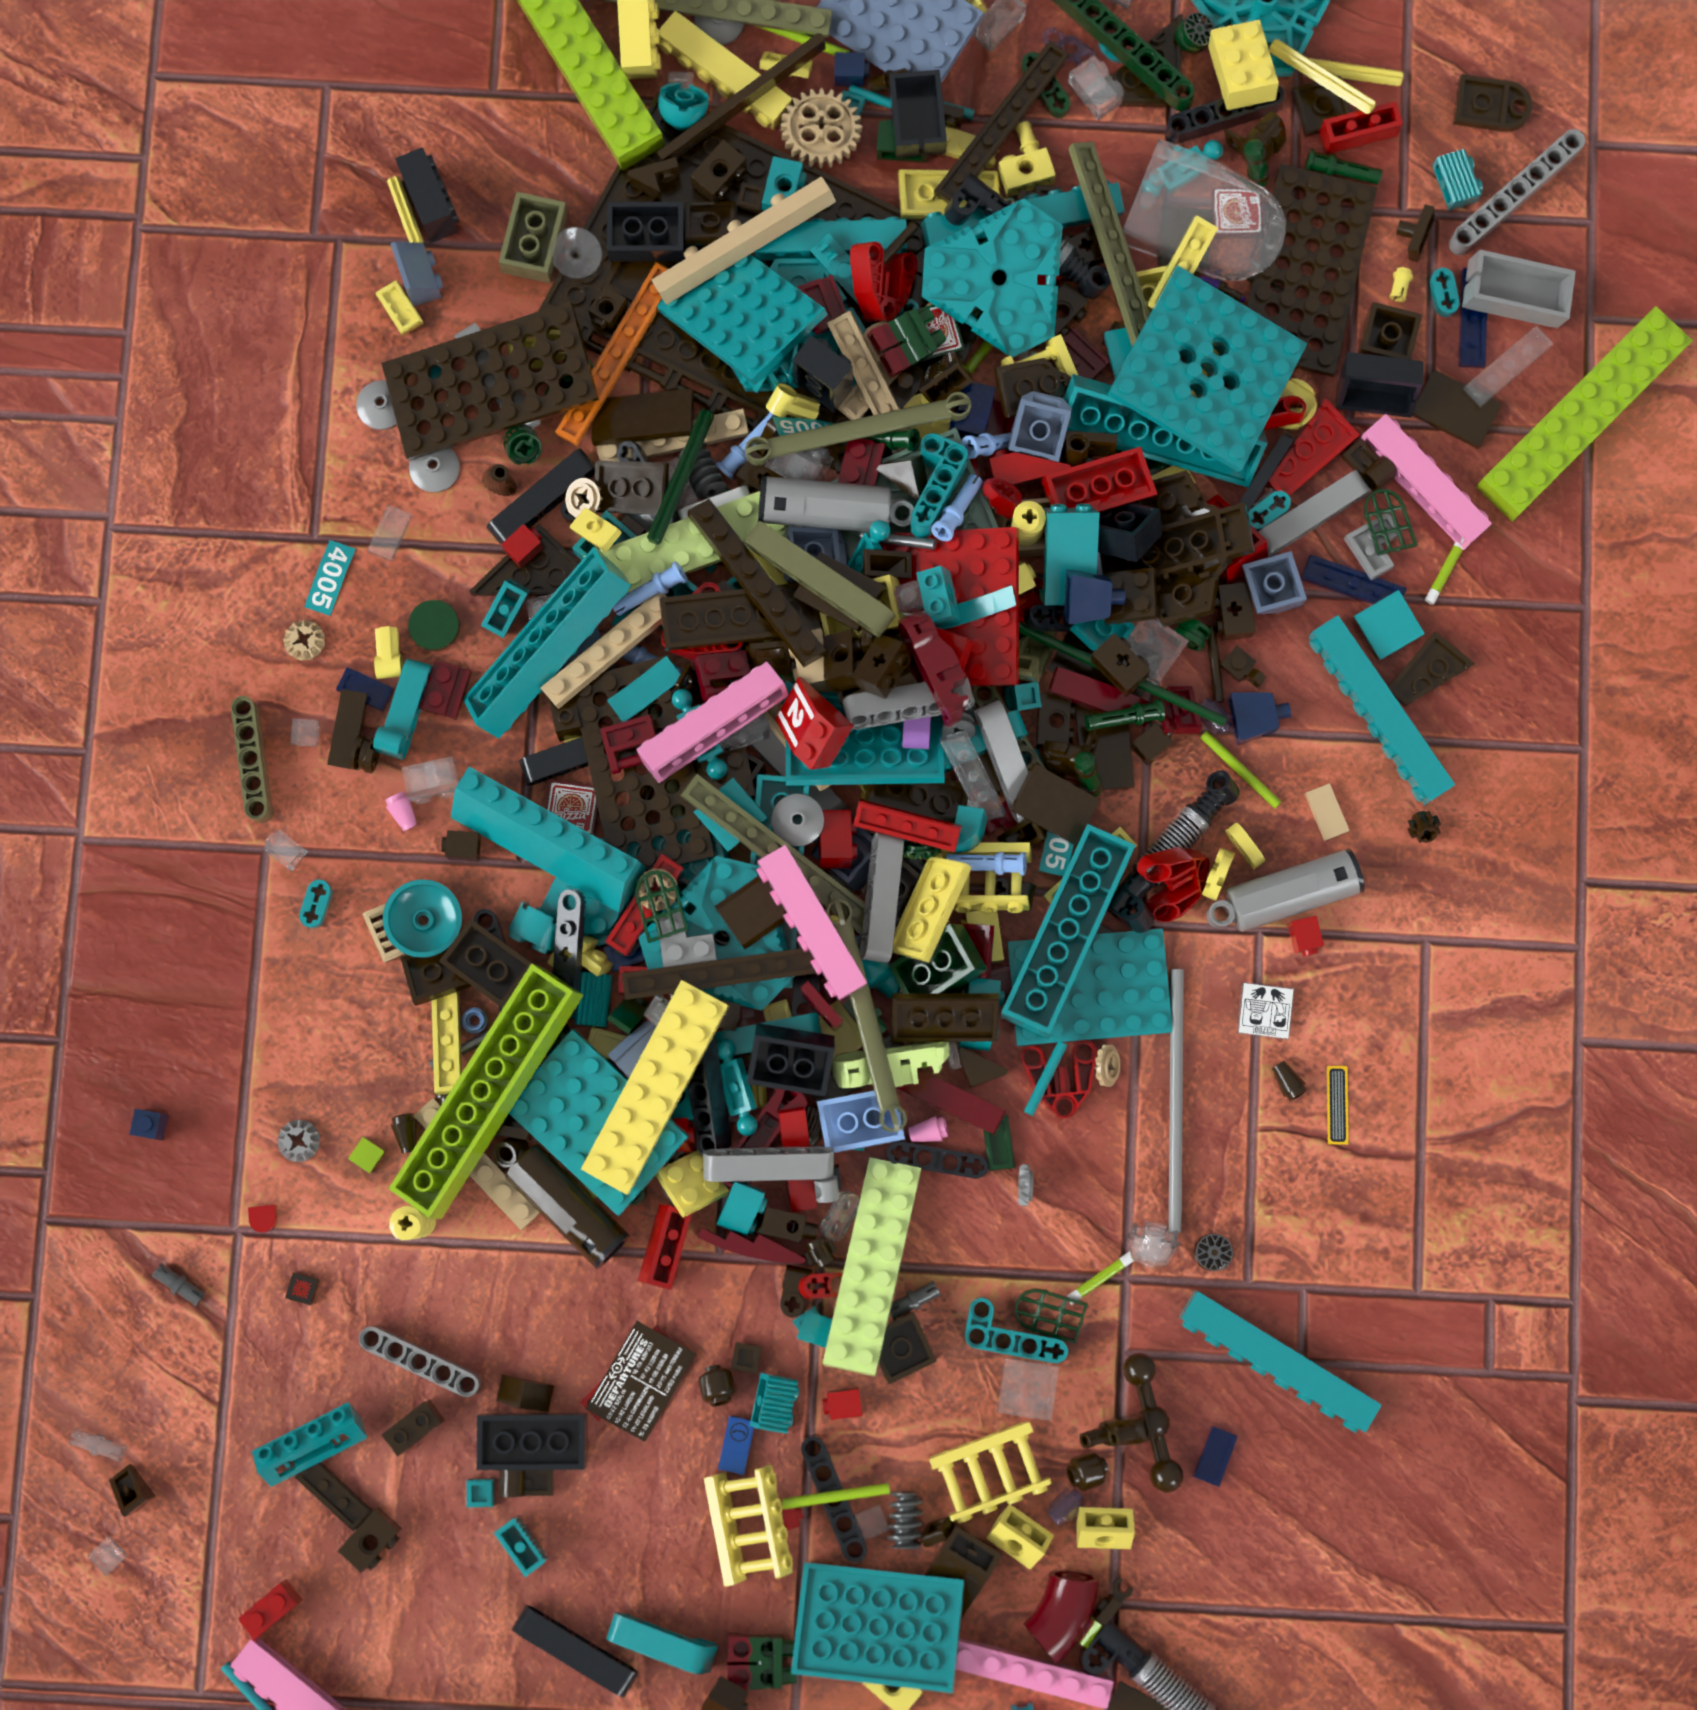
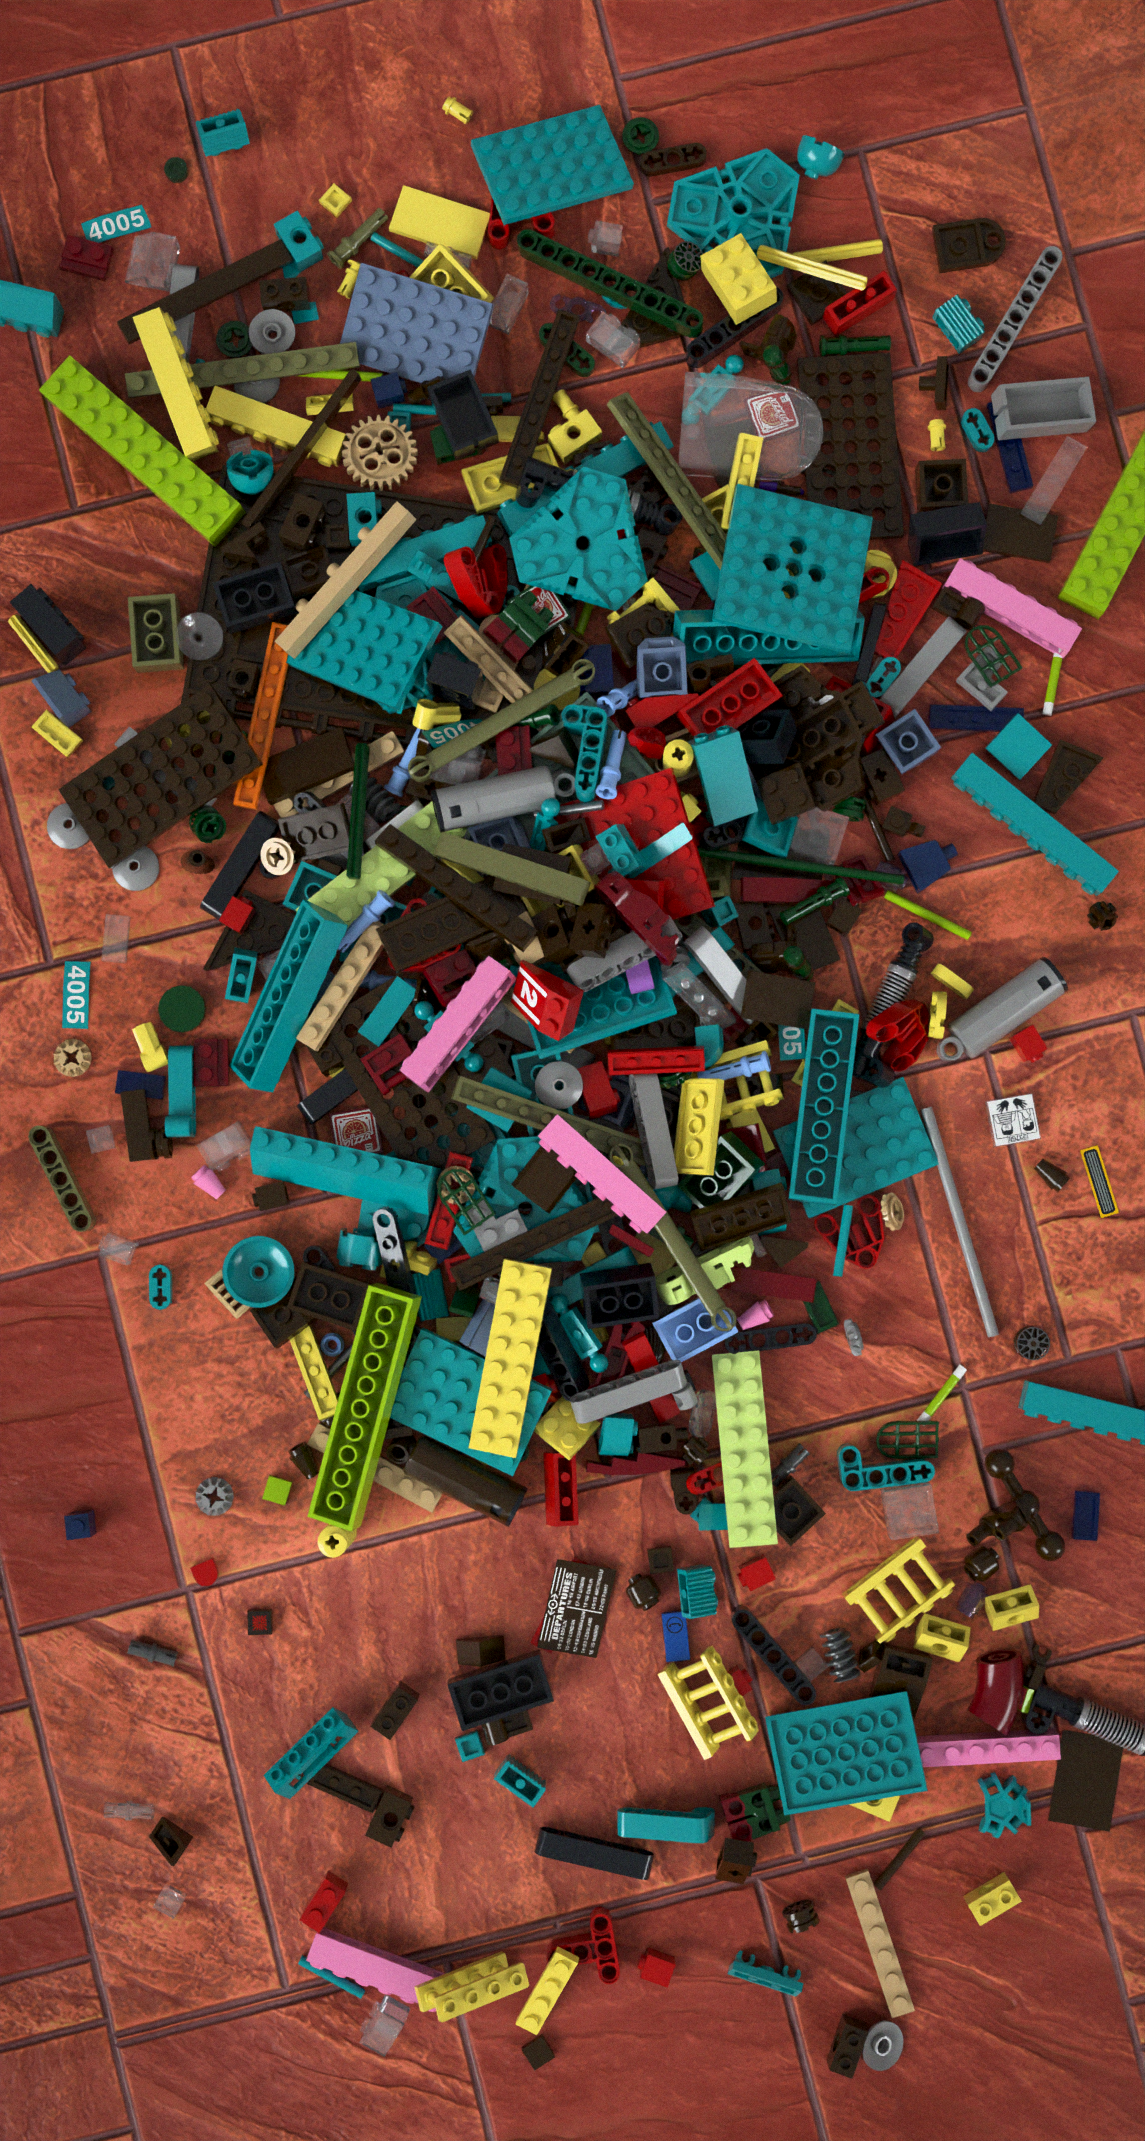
camera: 15 degrees left, 5 degrees up
light grey beam [359,1326,482,1397] -> none
light yellow plate [569,507,622,552] -> none
lime bar [782,1483,890,1510] -> none
dark blue torso [1063,570,1126,624] -> none
dark brown brick [1090,633,1151,697] -> none
clear cone [1127,1221,1180,1267] -> none
tan tile [1305,783,1350,841] -> none

